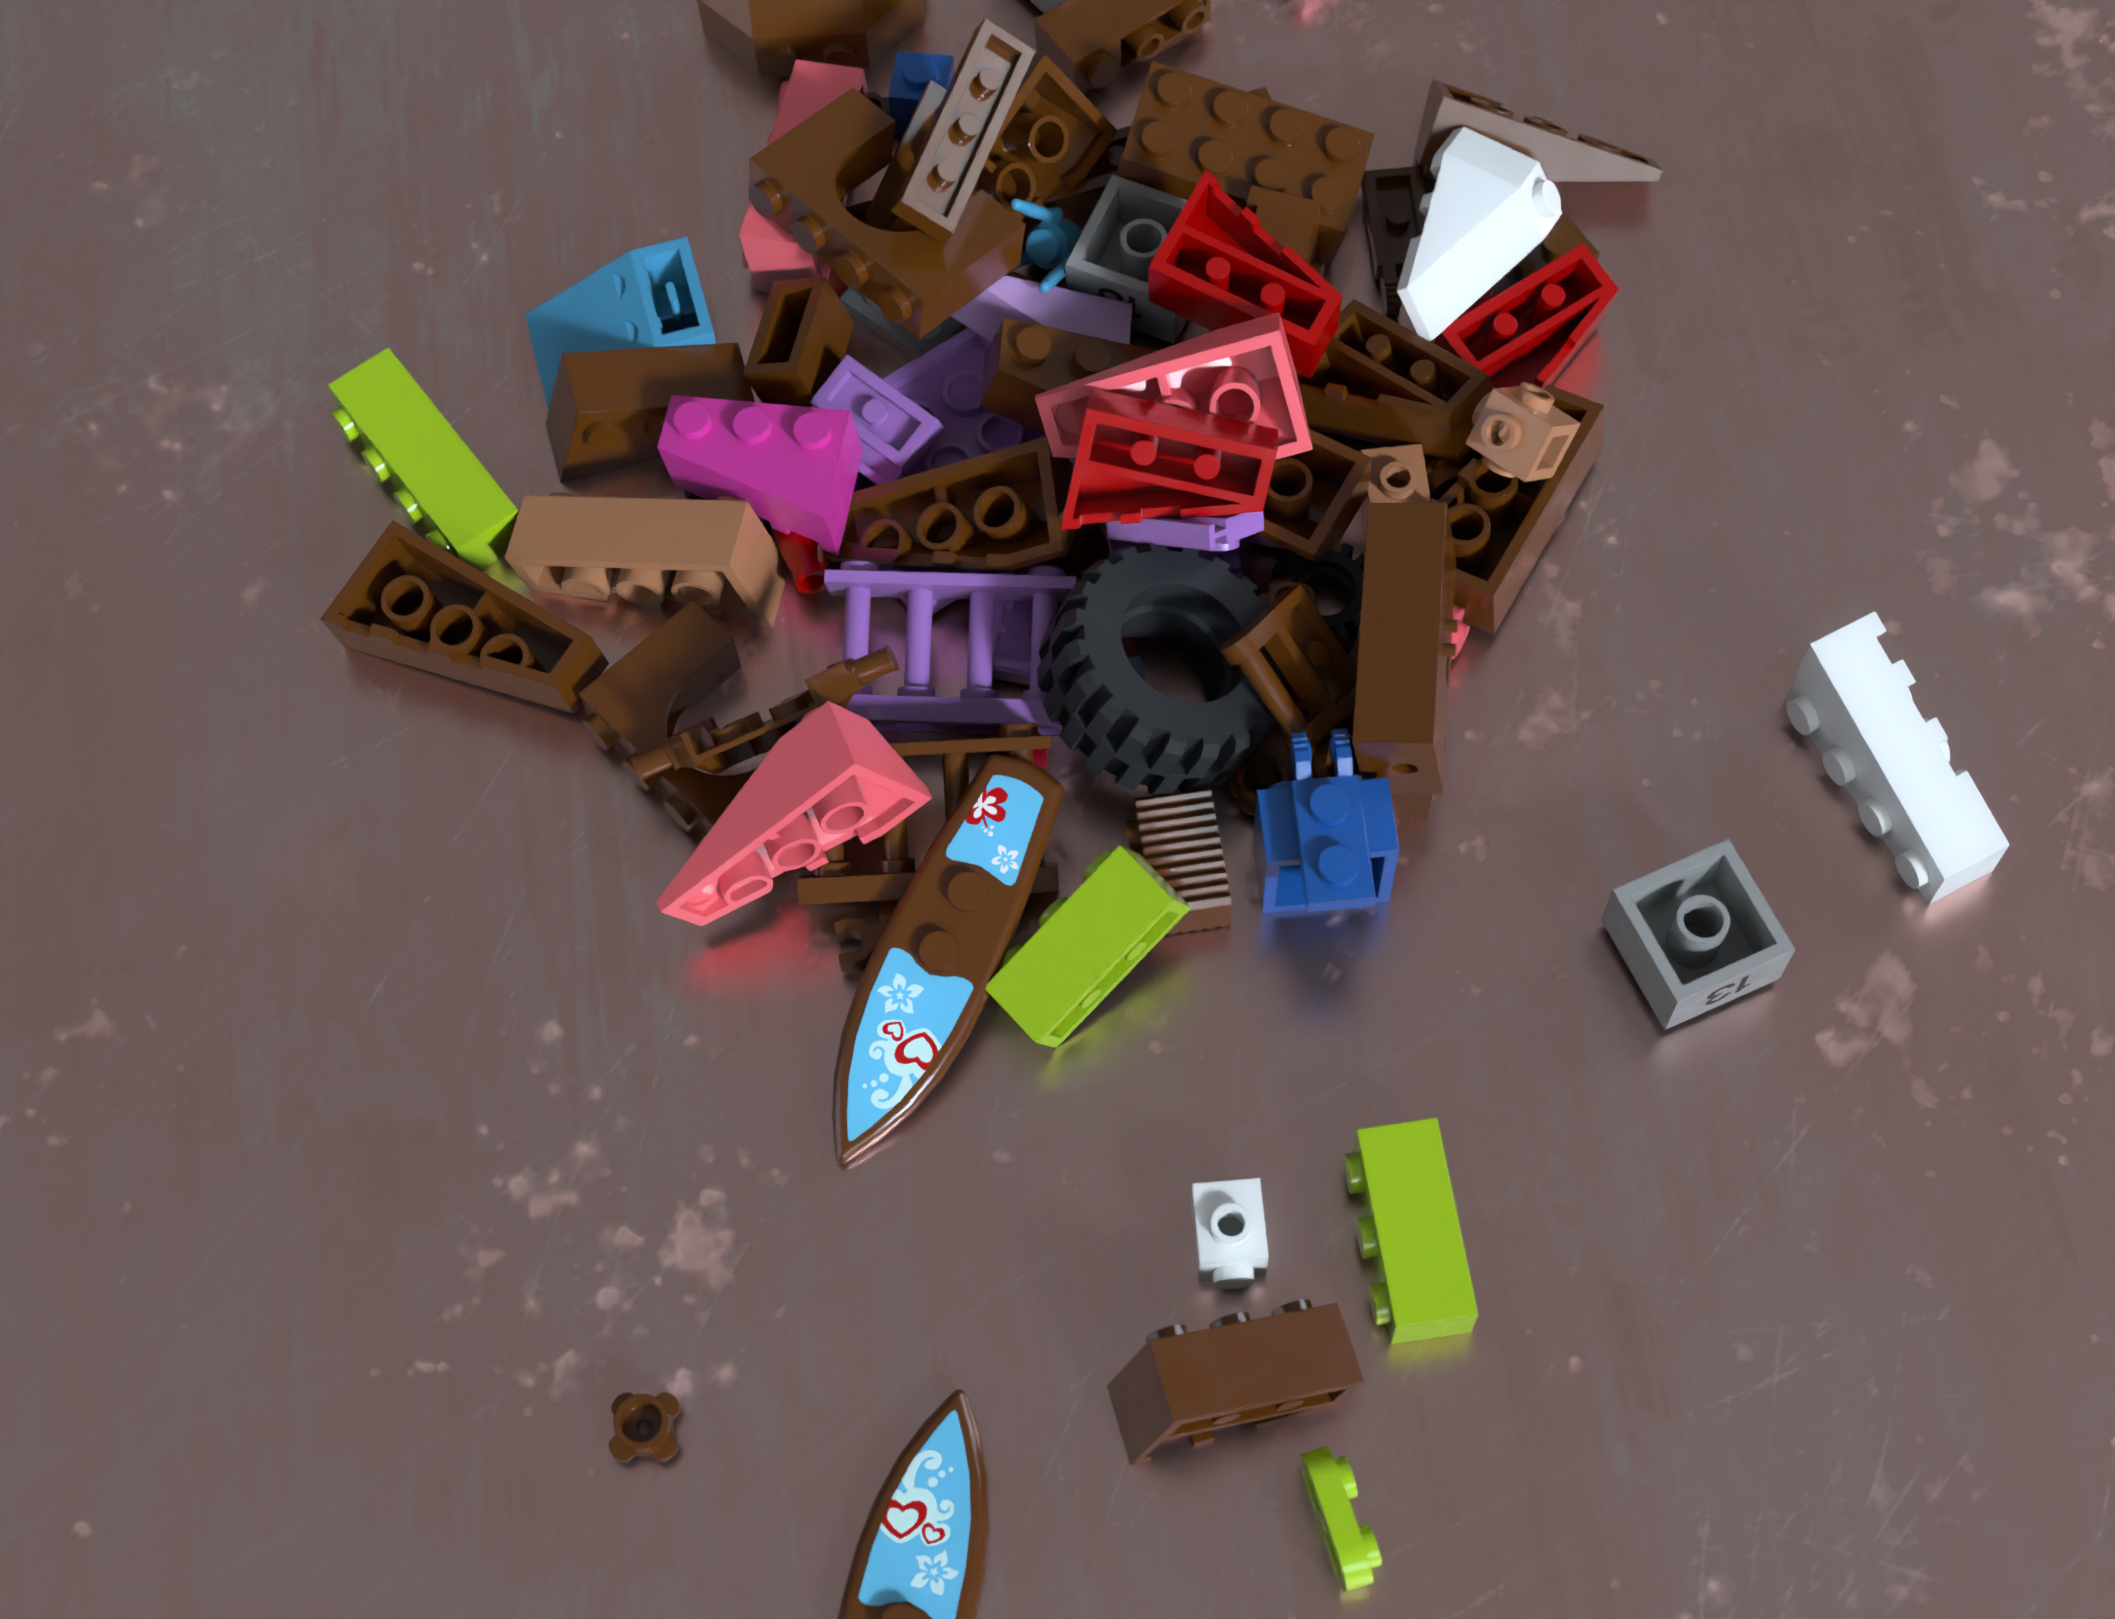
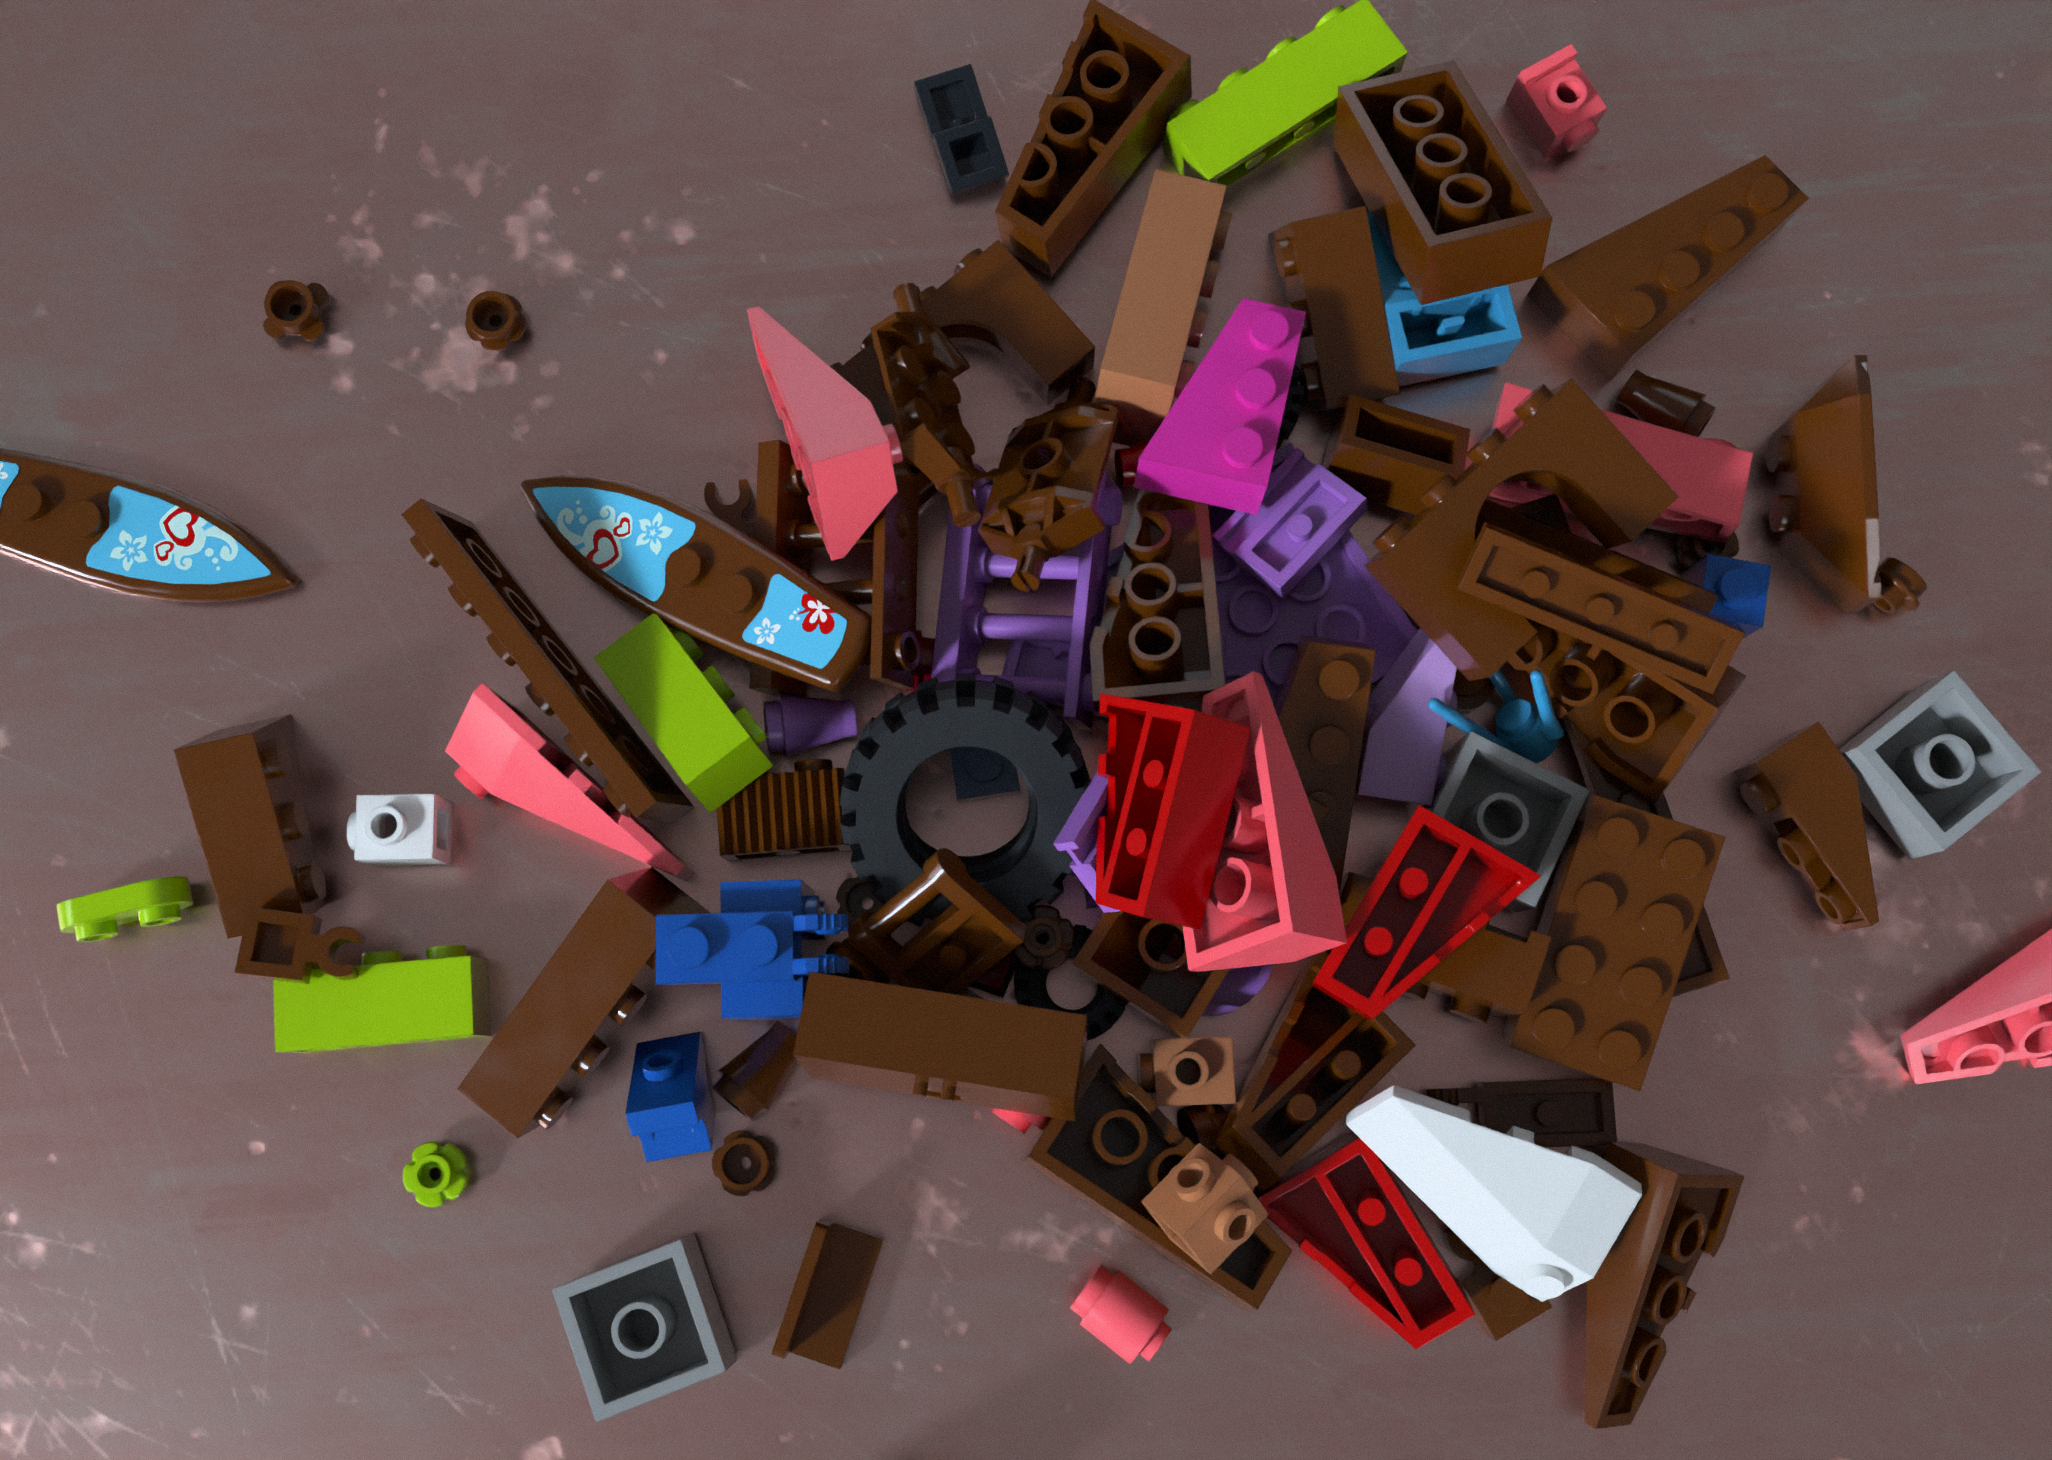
camera: 90 degrees right, 15 degrees up
none -> reddish brown plate [234,907,366,984]
none -> reddish brown plate [401,498,694,823]
none -> lime plate [403,1141,468,1207]
none -> coral wedge [445,683,695,882]
none -> reddish brown wedge [457,867,711,1138]
none -> reddish brown plate [465,291,526,351]
none -> blue brick [625,1031,715,1162]
none -> reddish brown cone [712,1021,797,1121]
none -> reddish brown plate [712,1130,776,1196]
none -> medium lavender cone [763,694,857,757]
none -> reddish brown panel [771,1217,885,1369]
none -> black slope [914,64,1009,195]
none -> reddish brown plate [978,377,1131,592]
none -> coral brick [1070,1265,1172,1364]
none -> reddish brown brick [1334,60,1552,305]
none -> coral brick [1506,43,1607,158]
none -> reddish brown wedge [1527,155,1809,380]
none -> reddish brown cone [1616,370,1716,437]

